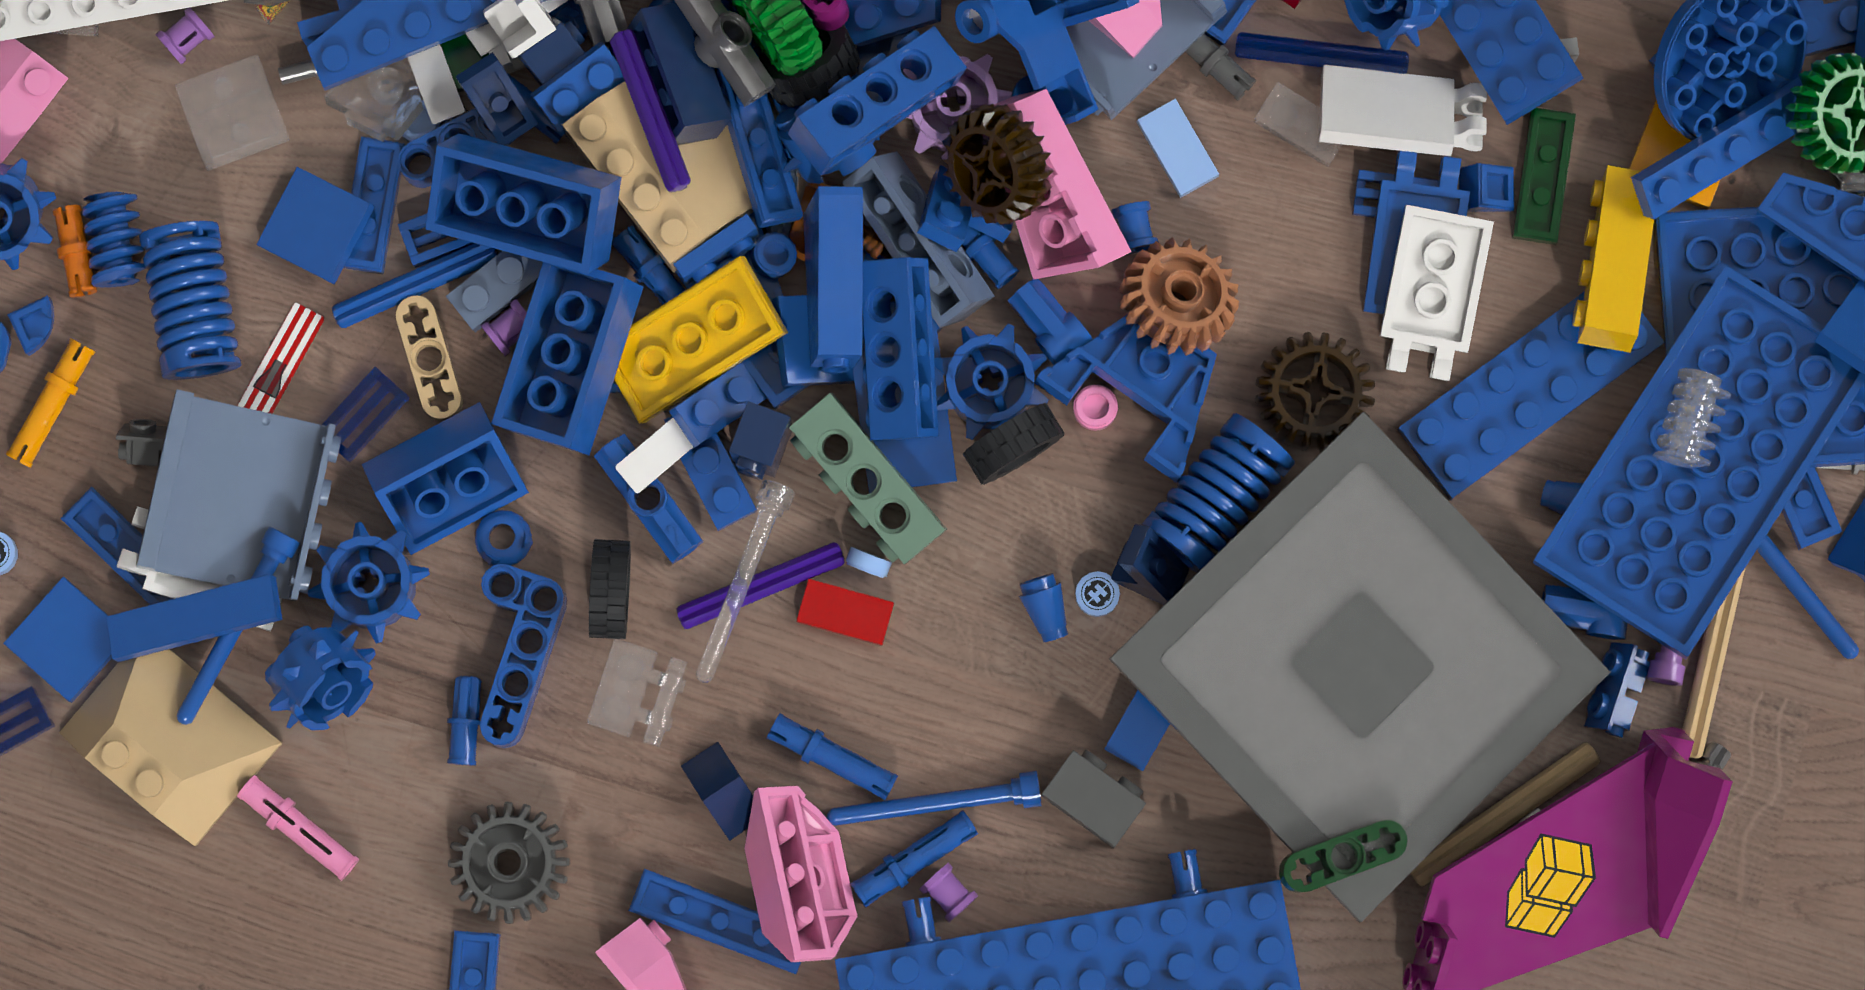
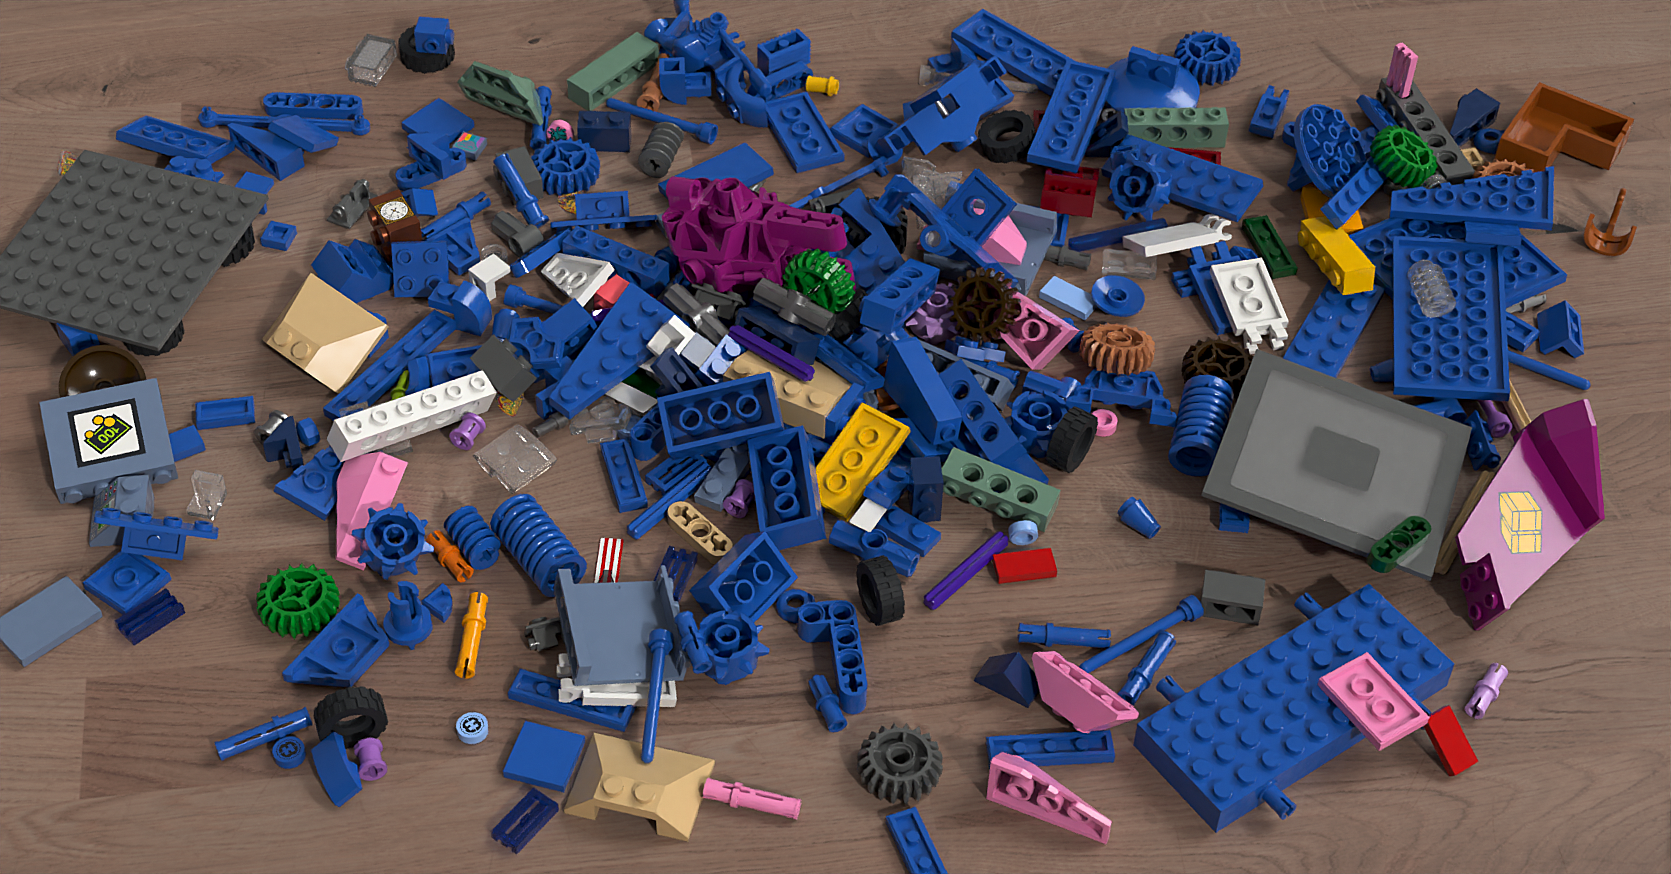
camera: 30 degrees left, 35 degrees down
blue tile [106,574,283,662] -> none
blue tile [256,167,375,285] -> none
blue brick [265,626,376,730] -> none
clear plate [587,639,688,747] -> none
clear piece [696,480,795,683] -> none
blue tile [751,232,797,279] -> none
medium lavender bush [919,862,978,923] -> none
light blue tile [1075,571,1120,617] -> none
blue slope [1104,690,1170,771] -> none
dark blue slope [1111,524,1189,605] -> none
none -> blue pin [674,611,712,674]
none -> blue dish [1091,275,1145,317]

